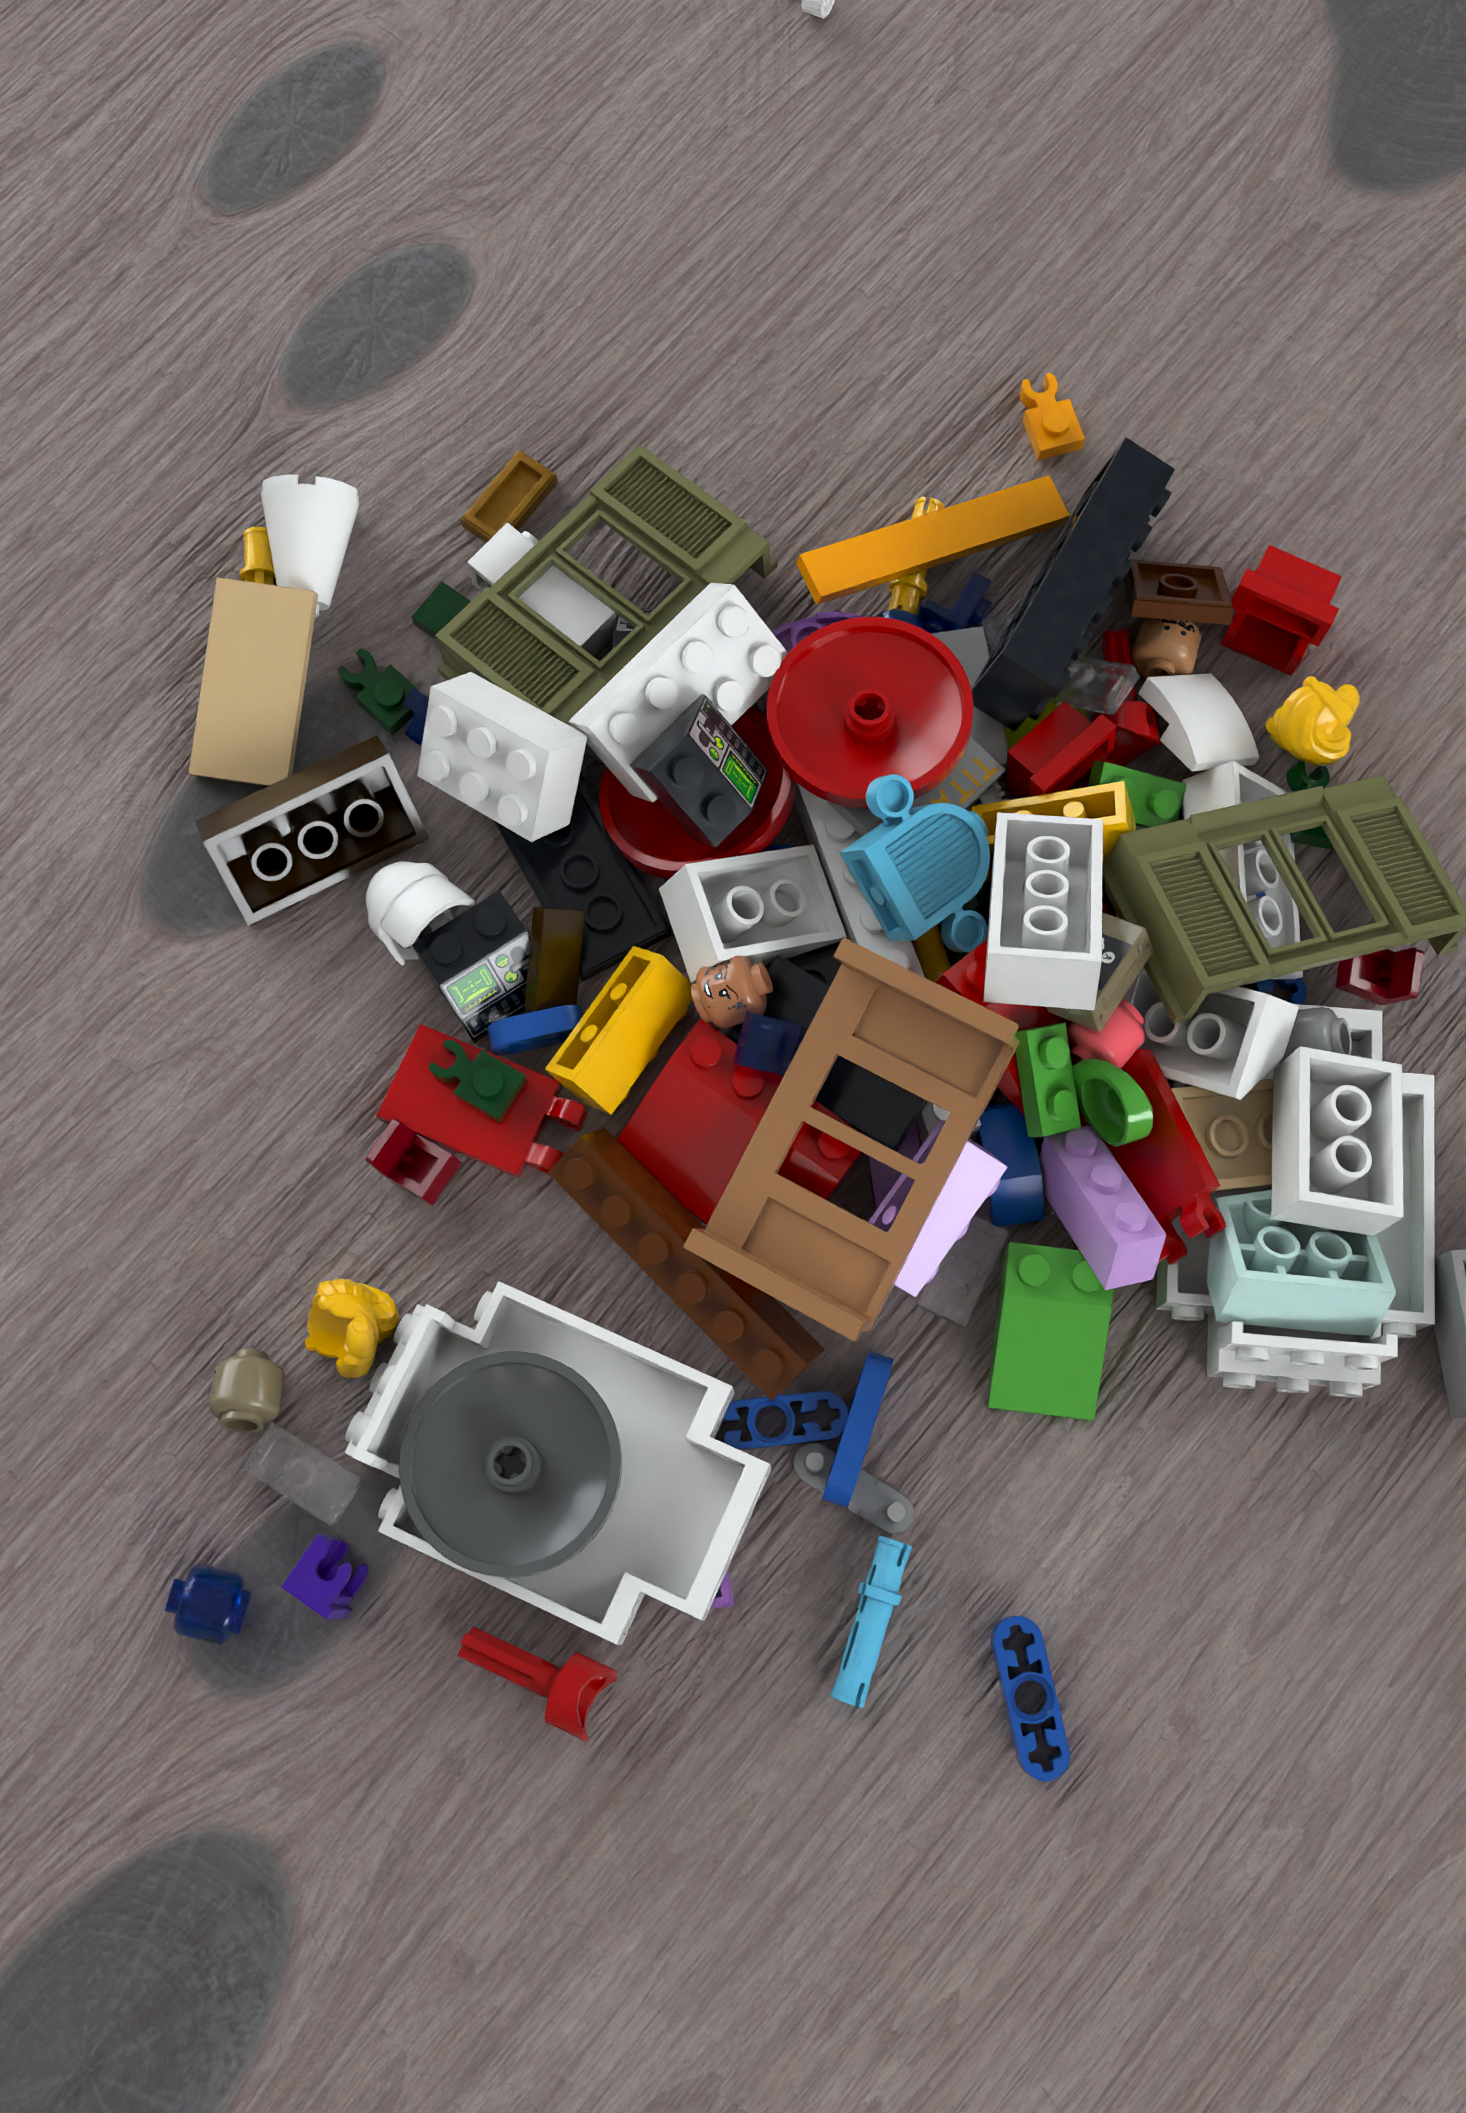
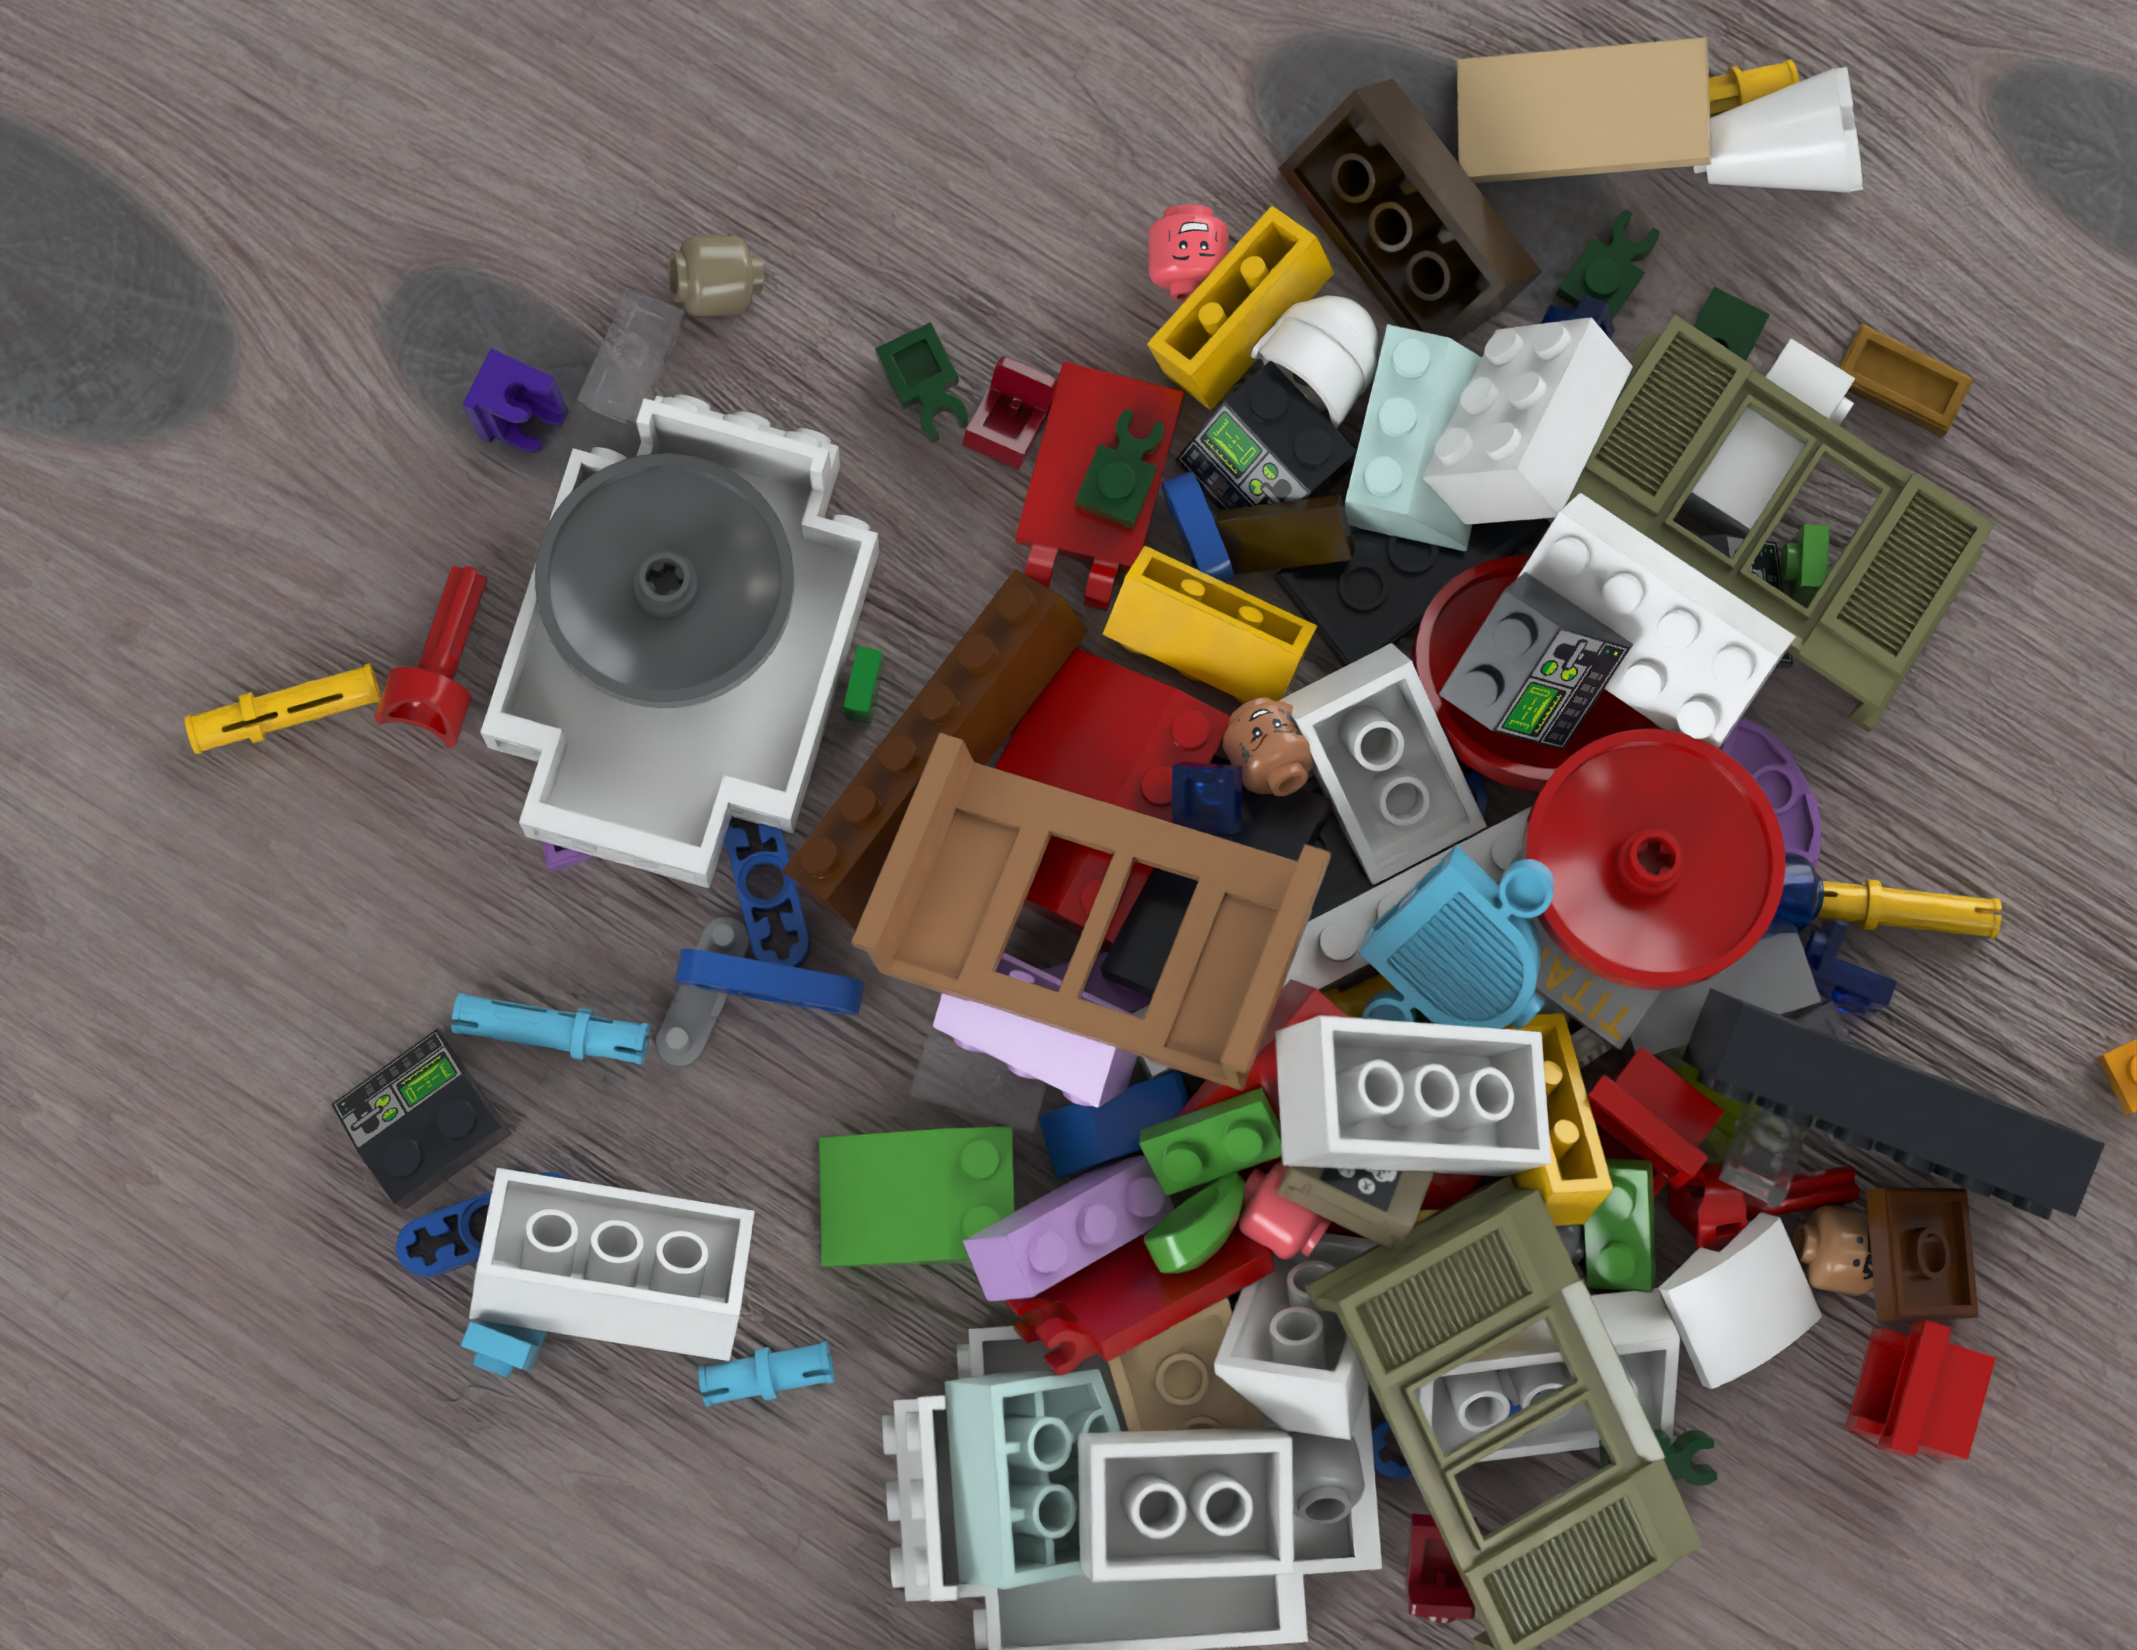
camera: 80 degrees right, 5 degrees up
clear blue head [165,1564,252,1644] -> none
yellow hair [305,1278,399,1379] -> none
light orange tile [796,475,1070,605] -> none
yellow hair [1265,676,1360,766] -> none
none -> yellow pin [184,663,381,755]
none -> black slope [331,1029,512,1209]
none -> medium azure bracket [460,1321,547,1378]
none -> white slope [469,1168,755,1361]
none -> medium azure pin [698,1341,835,1407]
none -> green tile [843,646,885,724]
none -> dark green plate [875,322,968,443]
none -> yellow brick [1147,206,1335,410]
none -> coral head [1148,205,1229,302]
none -> light aqua slope [1344,324,1482,552]
none -> bright green plate [1781,524,1830,601]

